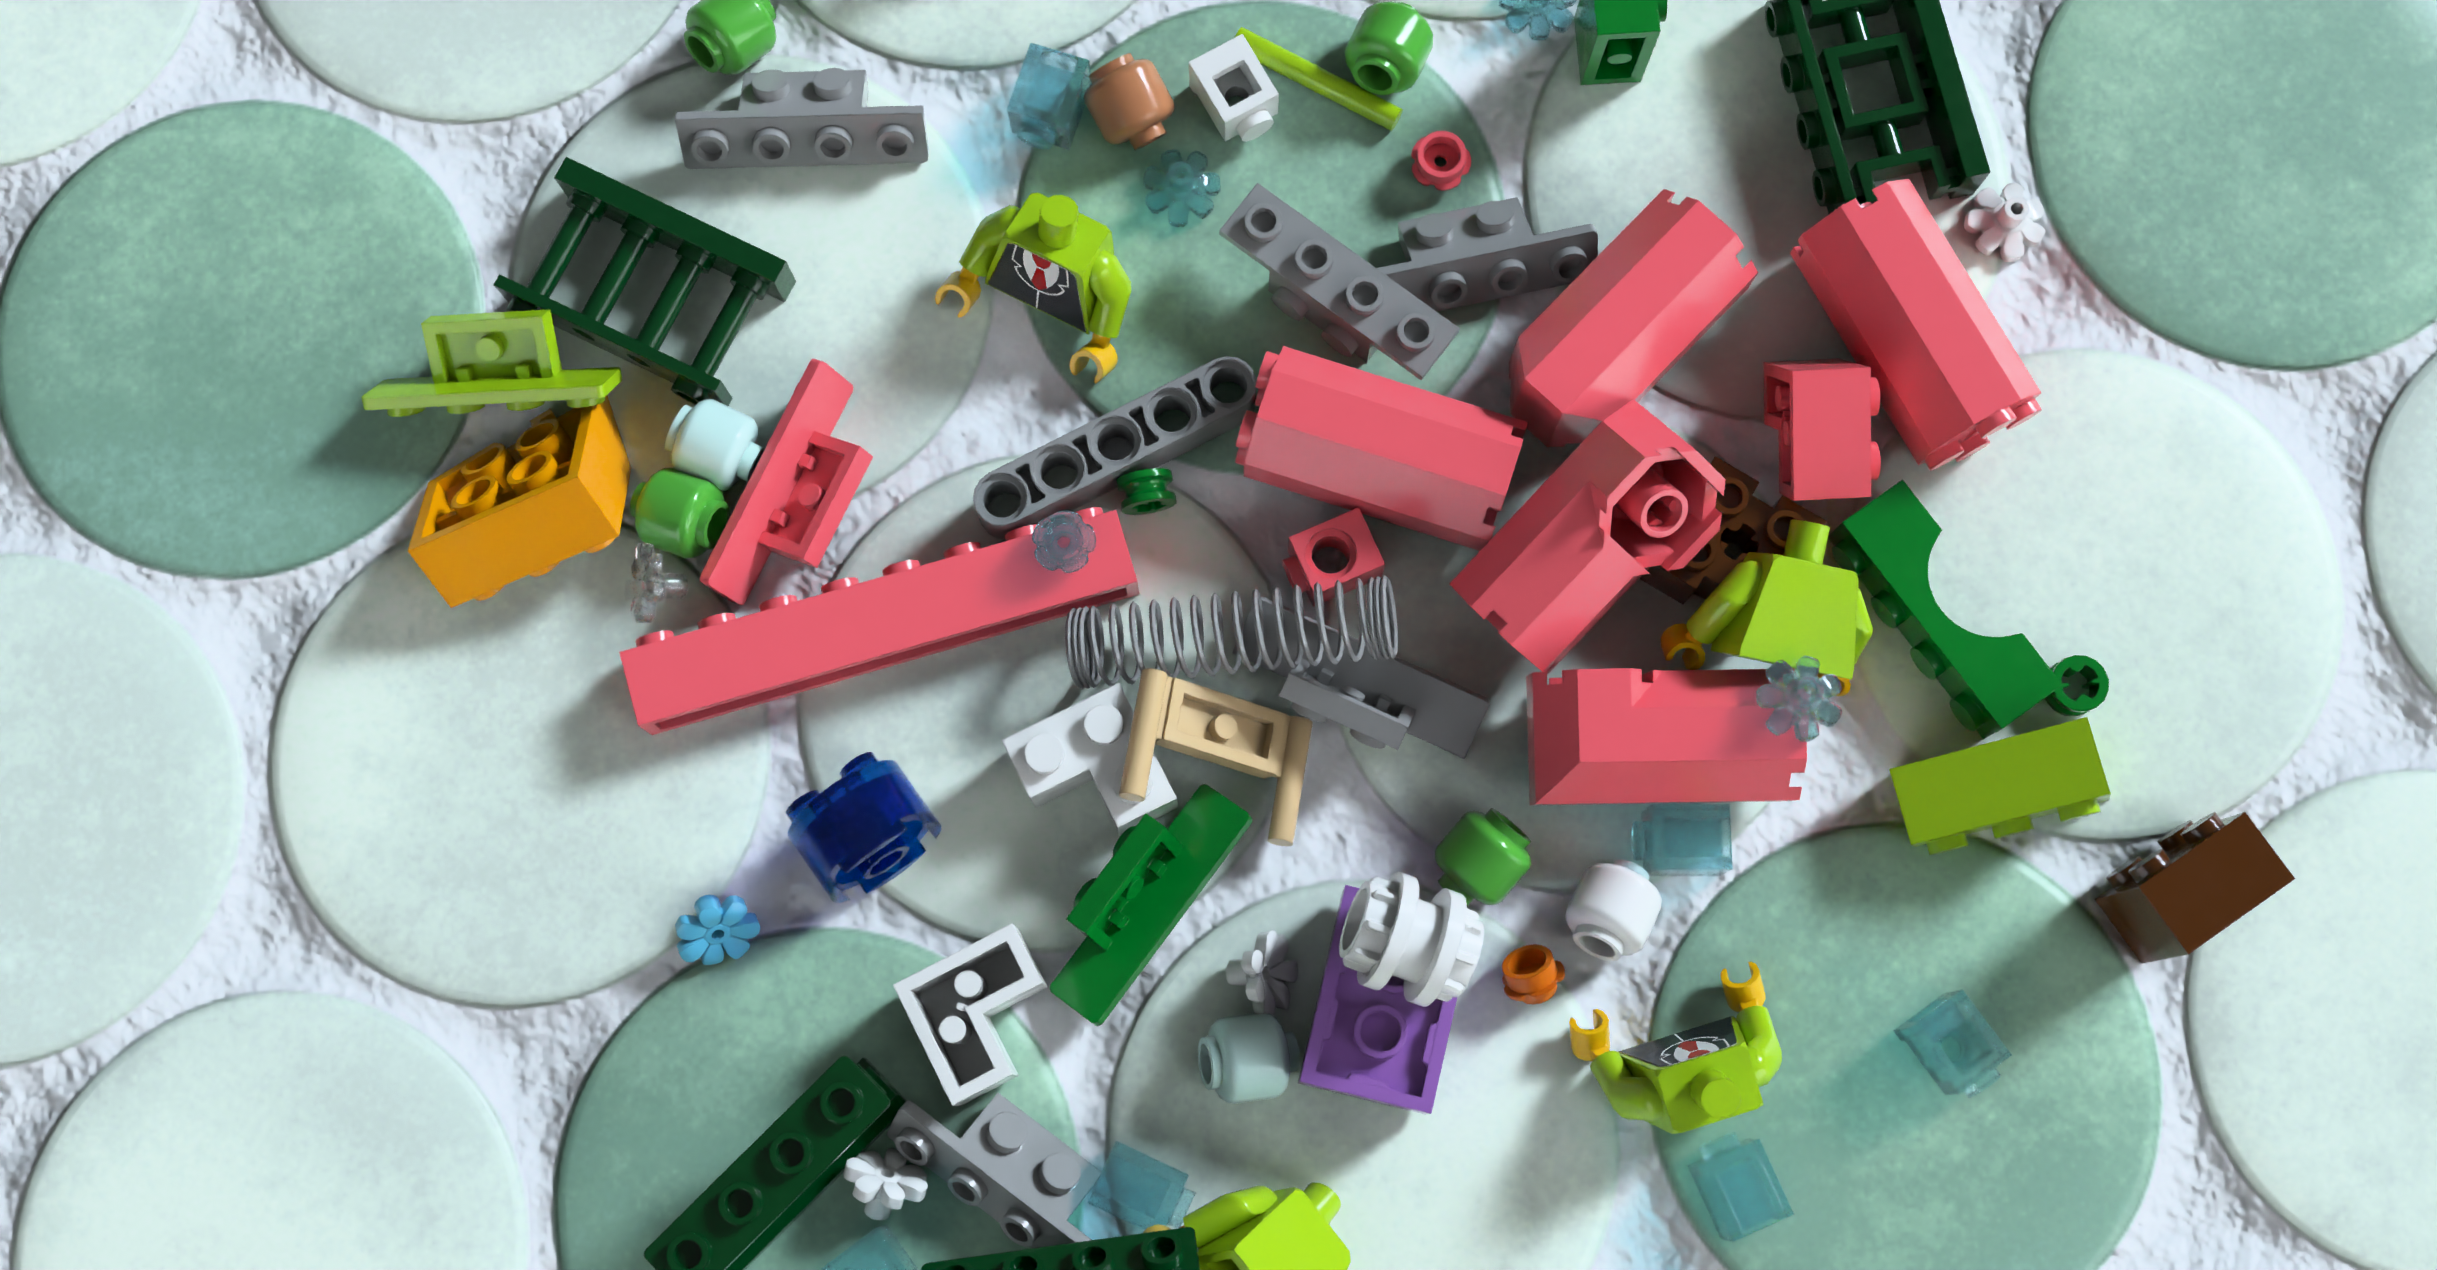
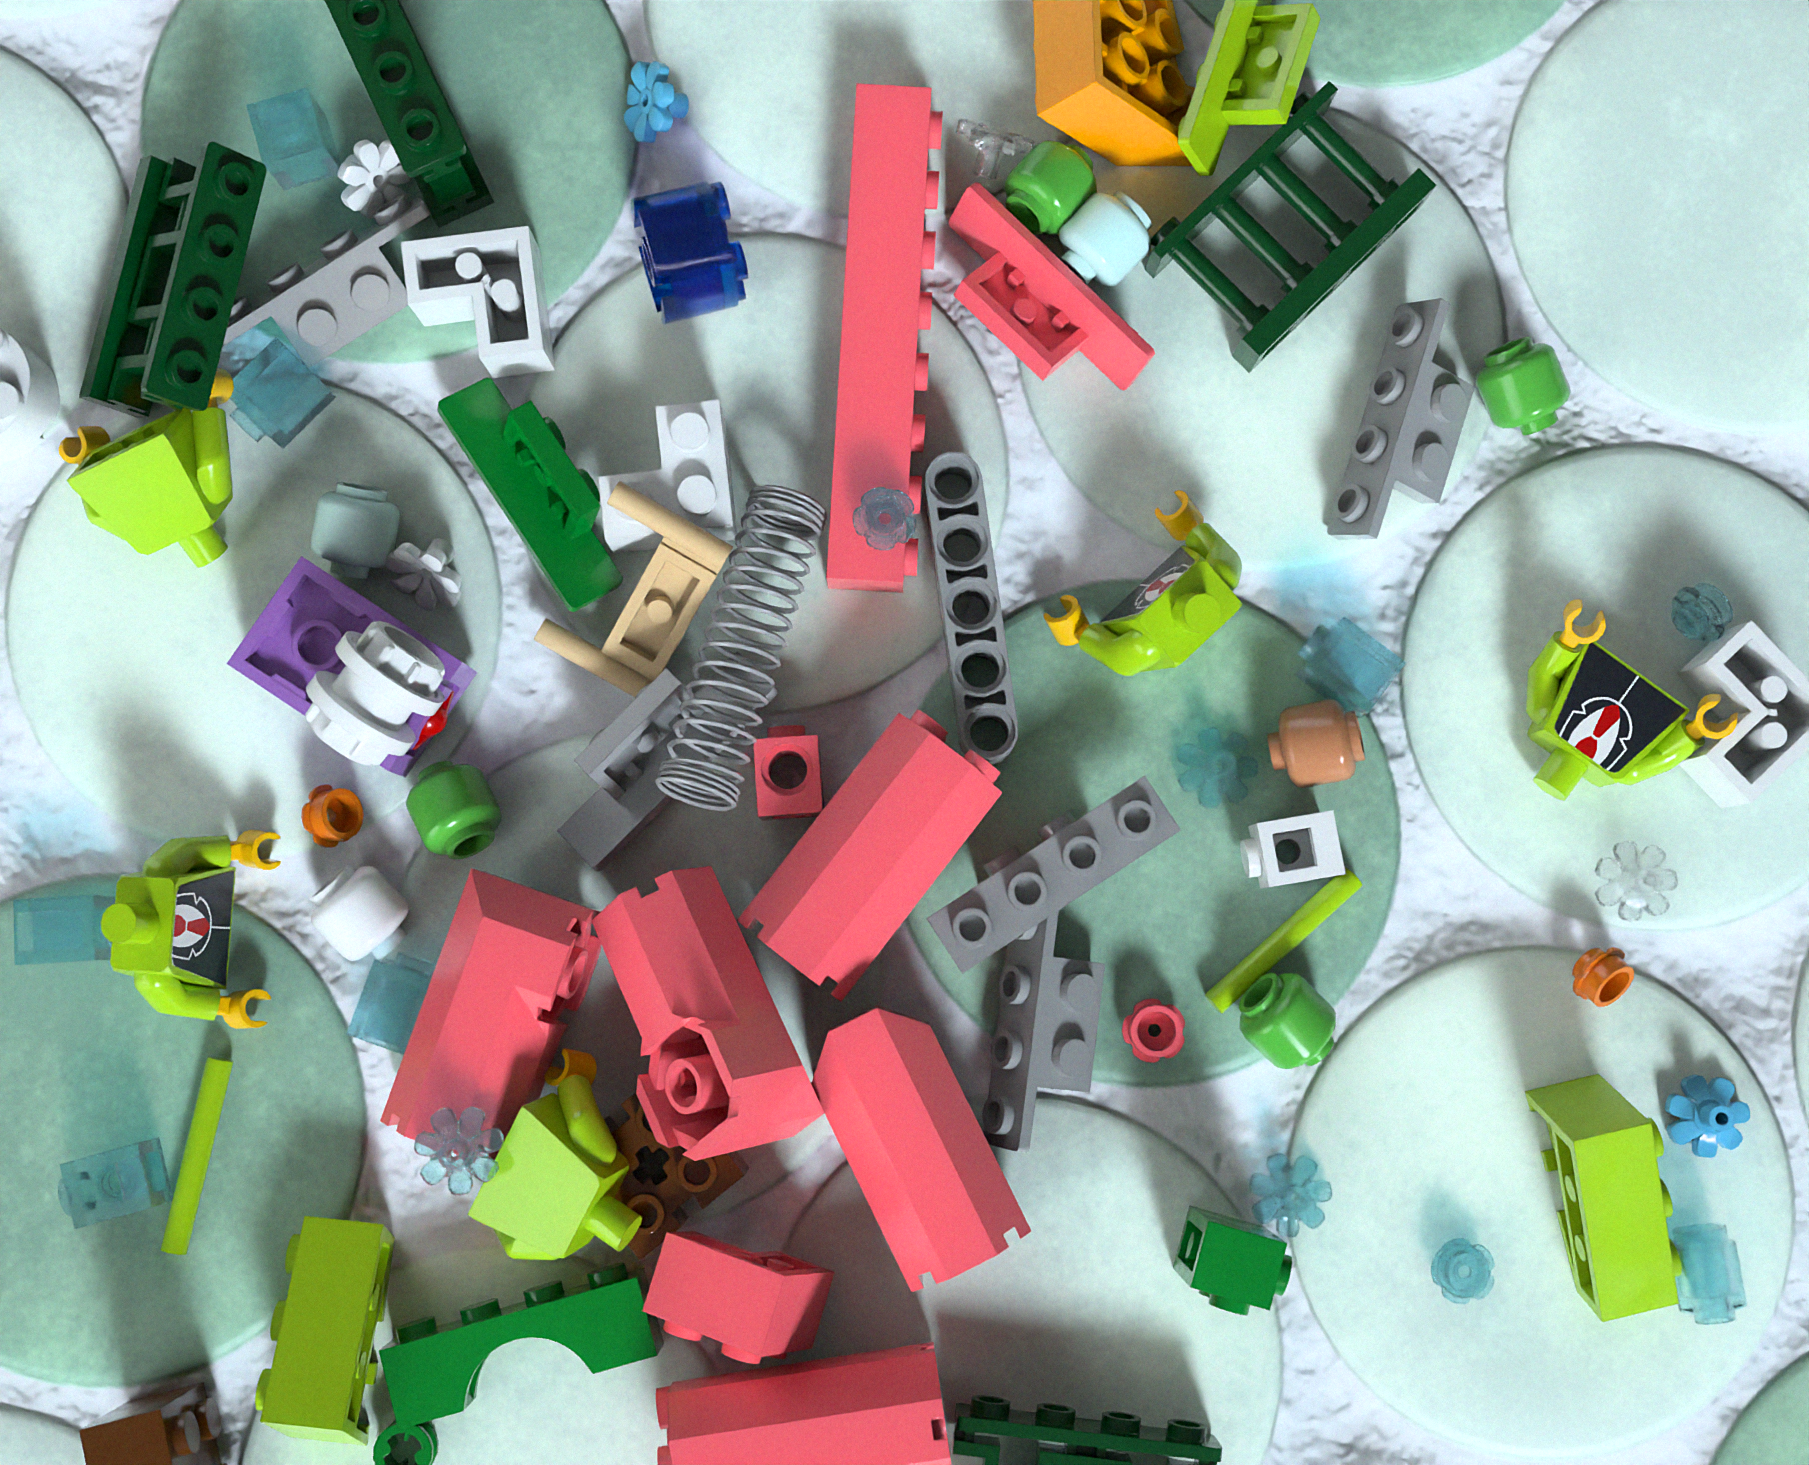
camera: 105 degrees right, 5 degrees up
green bush [1116,468,1177,515] -> none
none -> lime bar [160,1056,234,1255]

